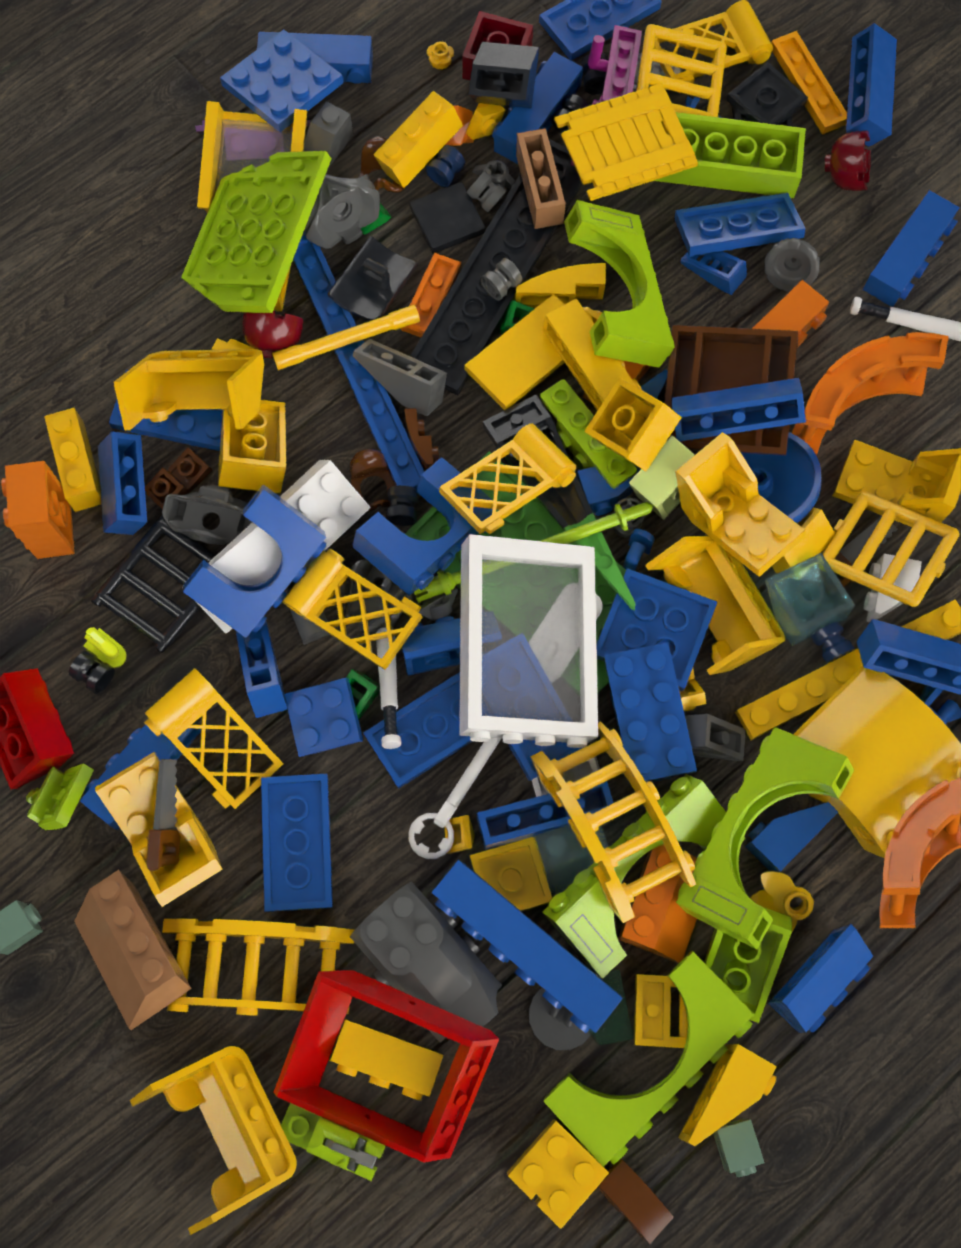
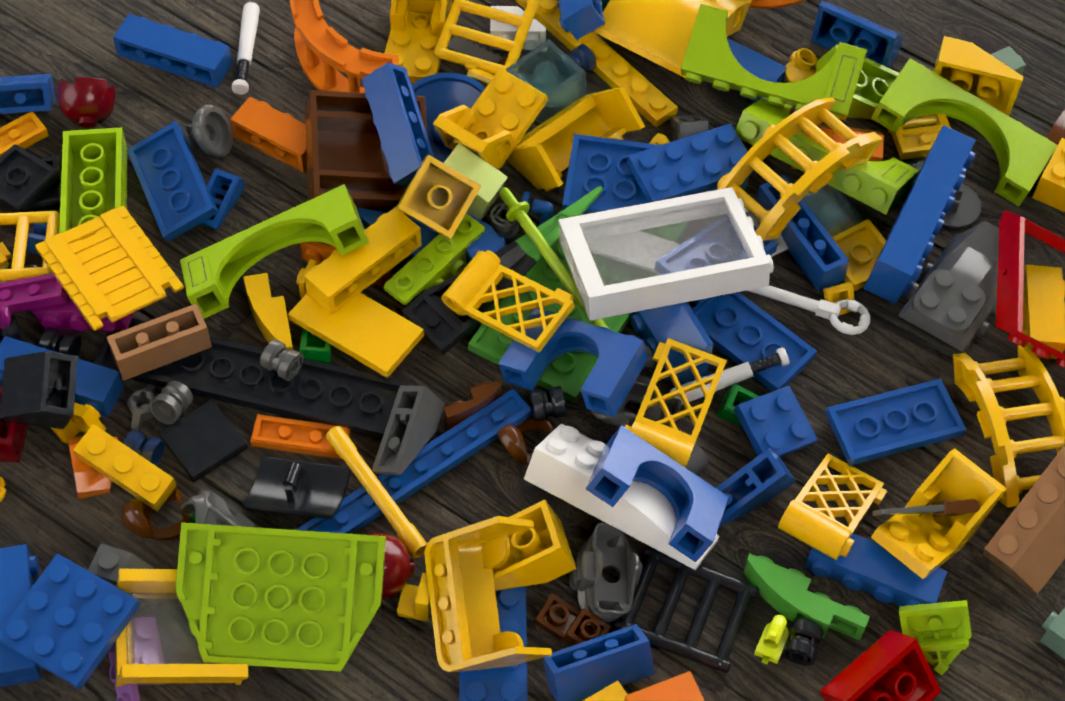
camera: 105 degrees left, 15 degrees down
none -> bright green slope [743,553,870,641]

